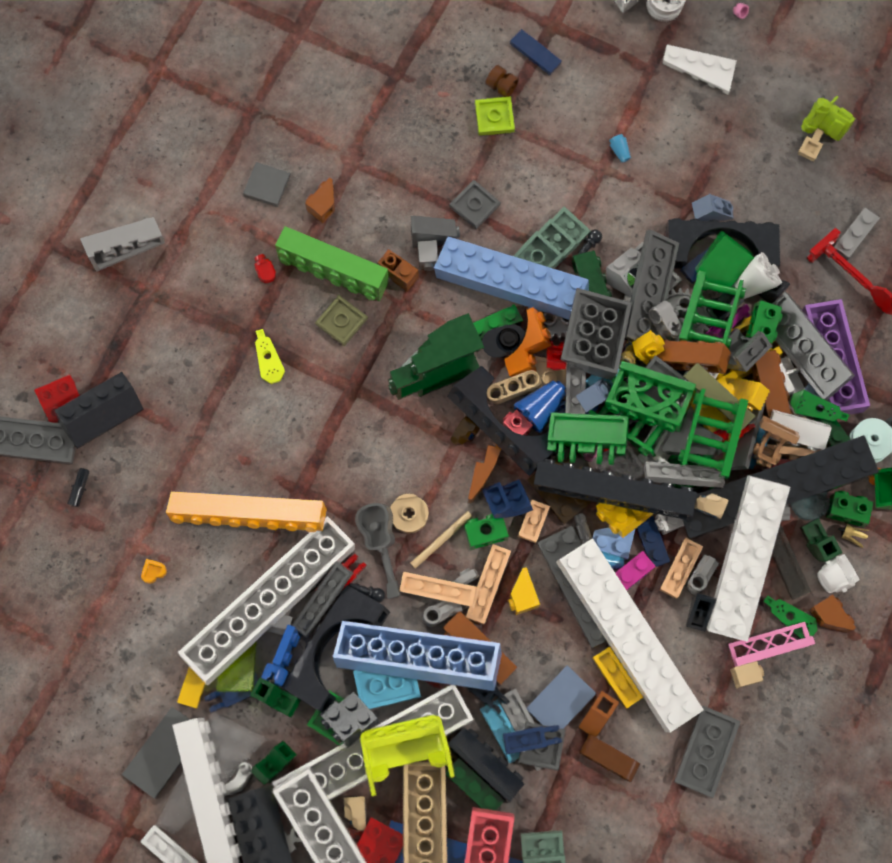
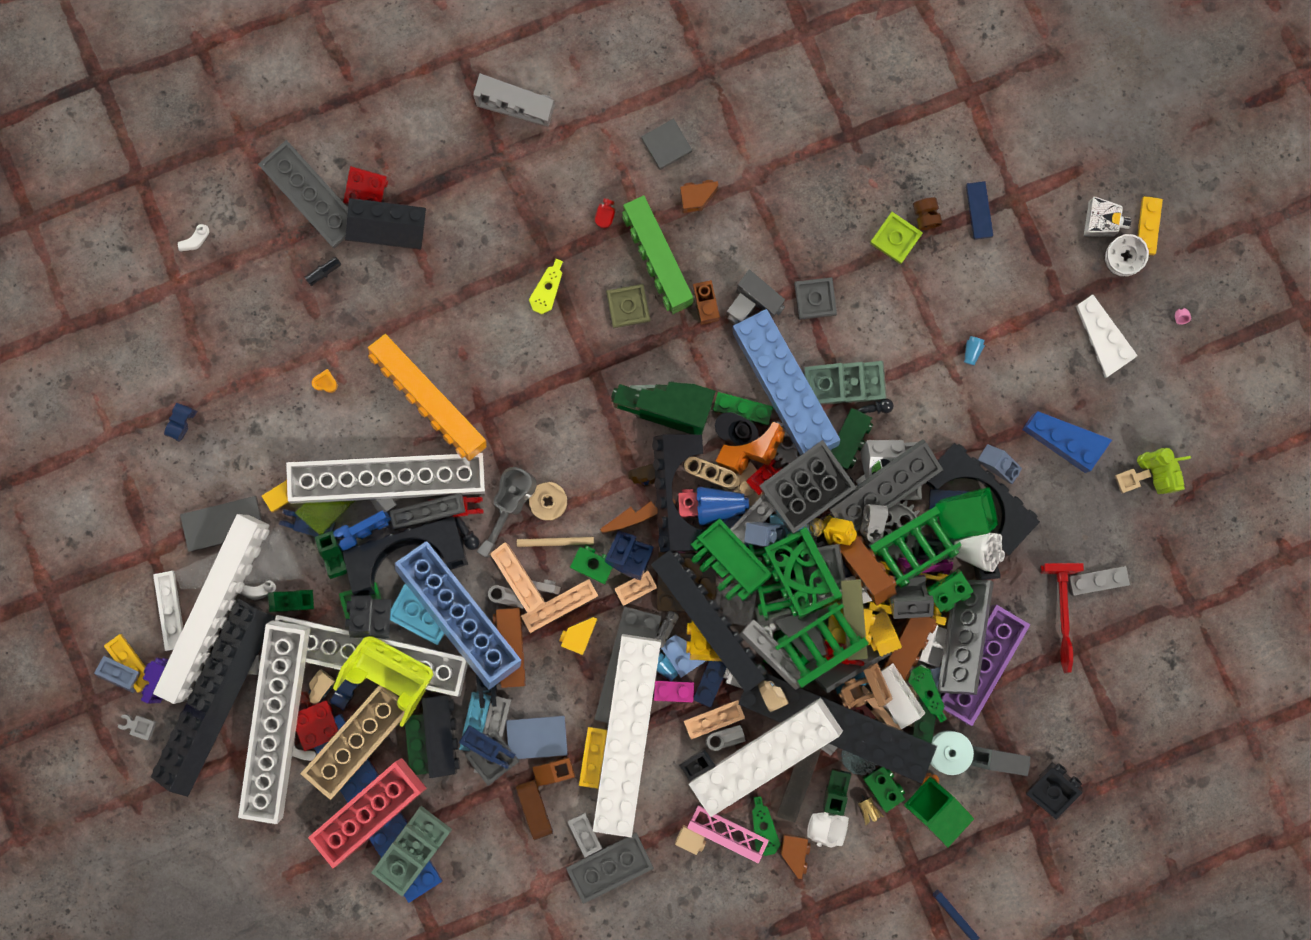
camera: 40 degrees right, 10 degrees up
none -> dark blue leg [164,403,198,442]
none -> dark blue leg [330,679,361,711]
none -> light grey plate [568,813,602,857]
none -> blue wedge [1022,411,1112,473]

